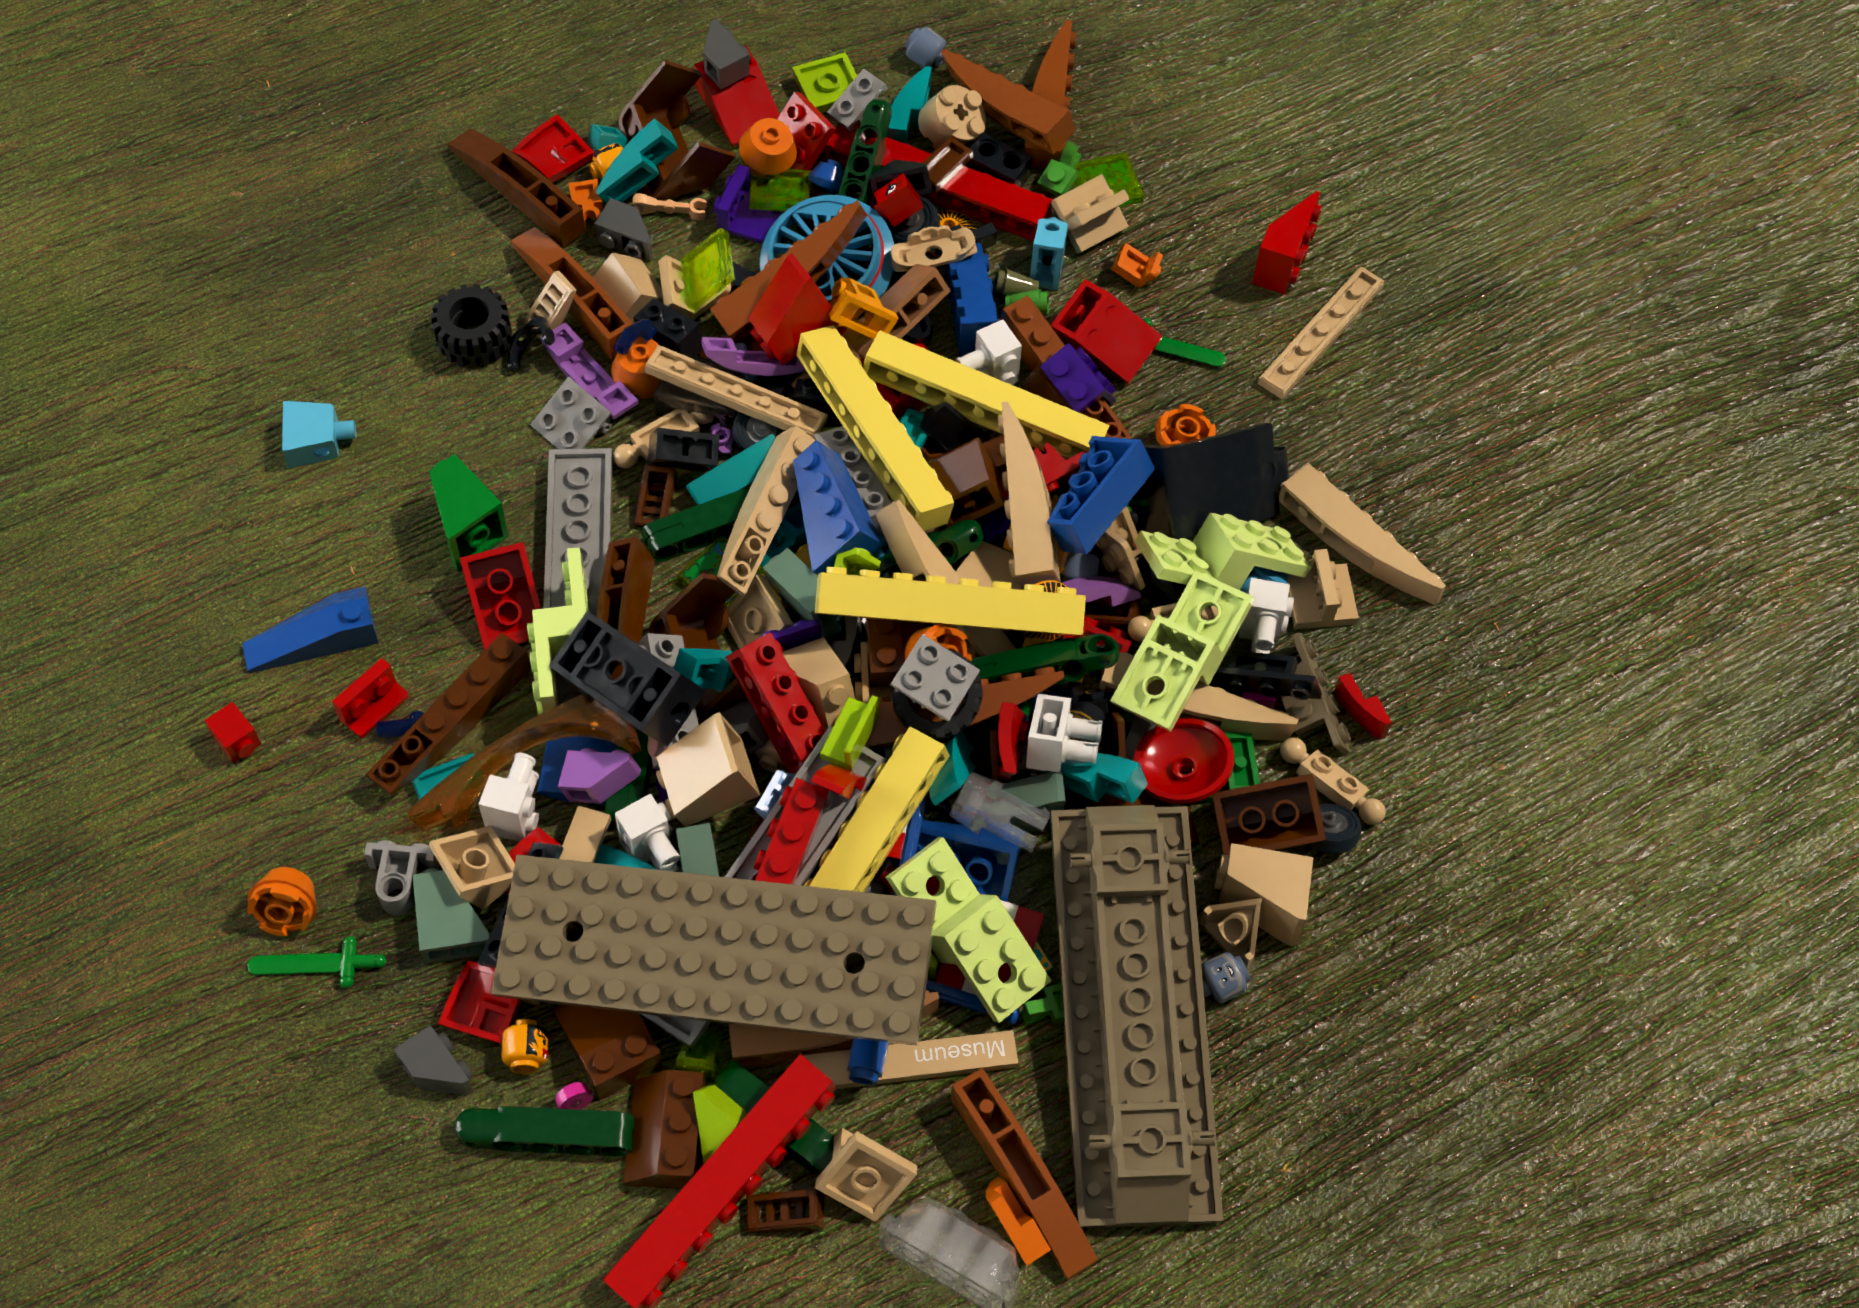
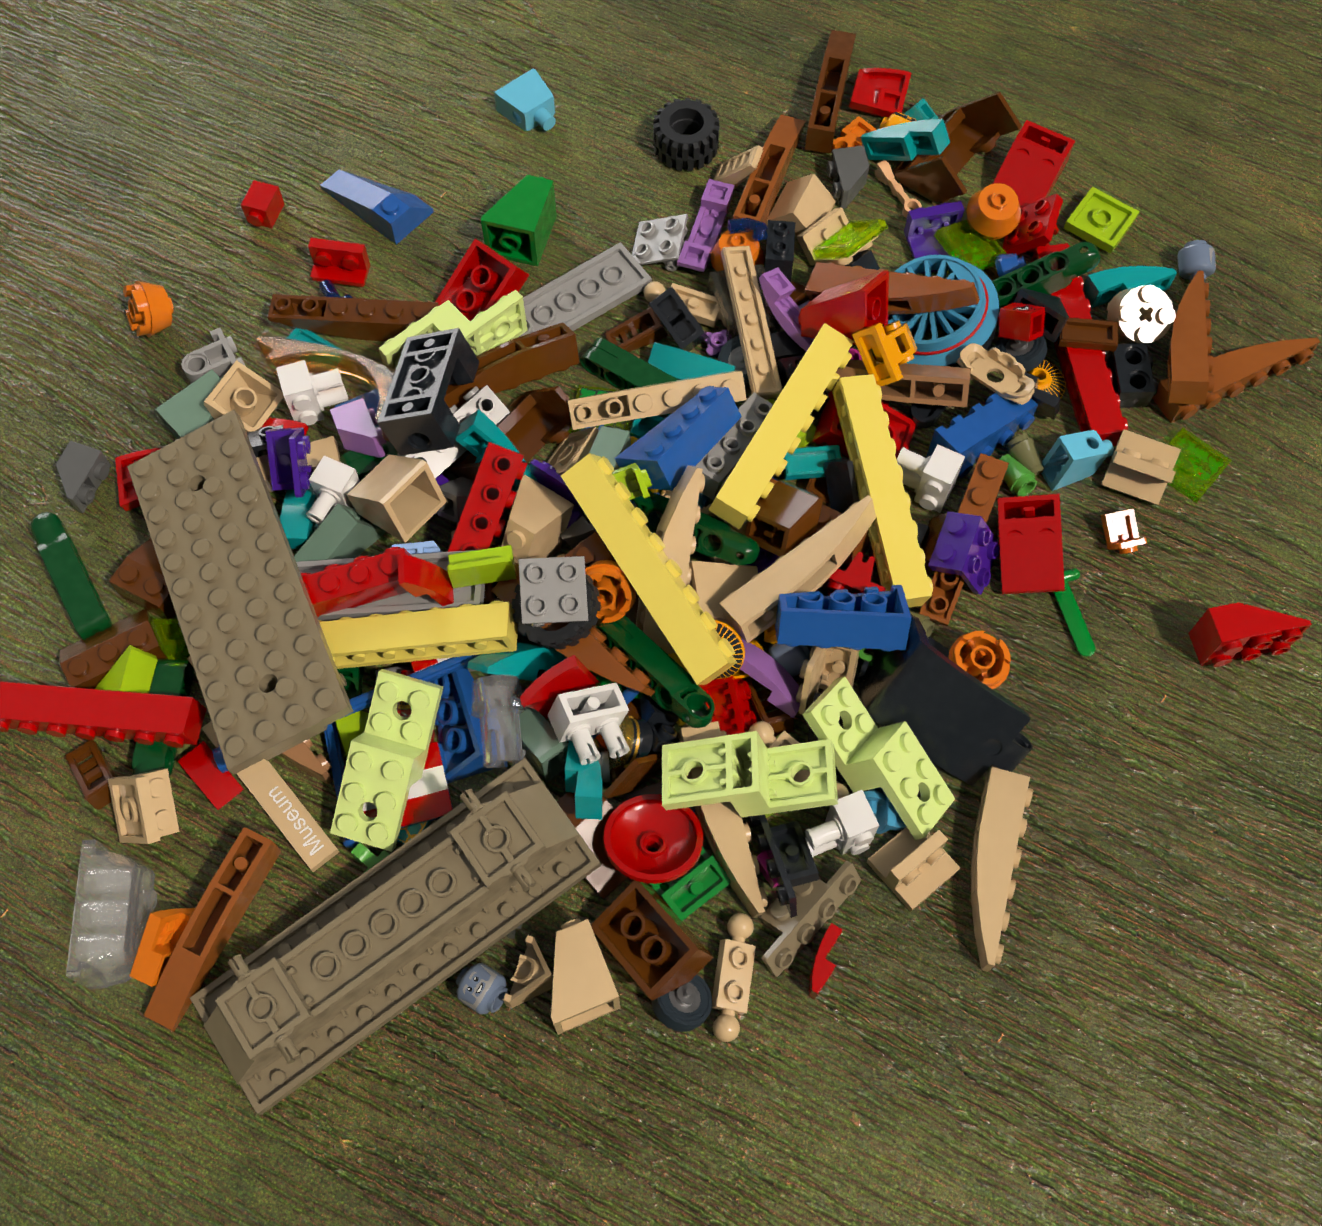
camera: 60 degrees right, 5 degrees up
green sword [247,936,387,989] -> none
light orange head [501,1019,549,1075] -> none
black cap [507,316,555,372] -> none
dark pink tile [555,1082,593,1110] -> none
dark grey slope [703,19,751,89] -> none
light grey pin [827,69,888,132] -> none
bright green plate [1037,142,1082,197] -> none
tan tile [1257,266,1385,399] -> none
none -> red slope [178,741,244,810]
none -> dark purple bracket [265,428,313,498]

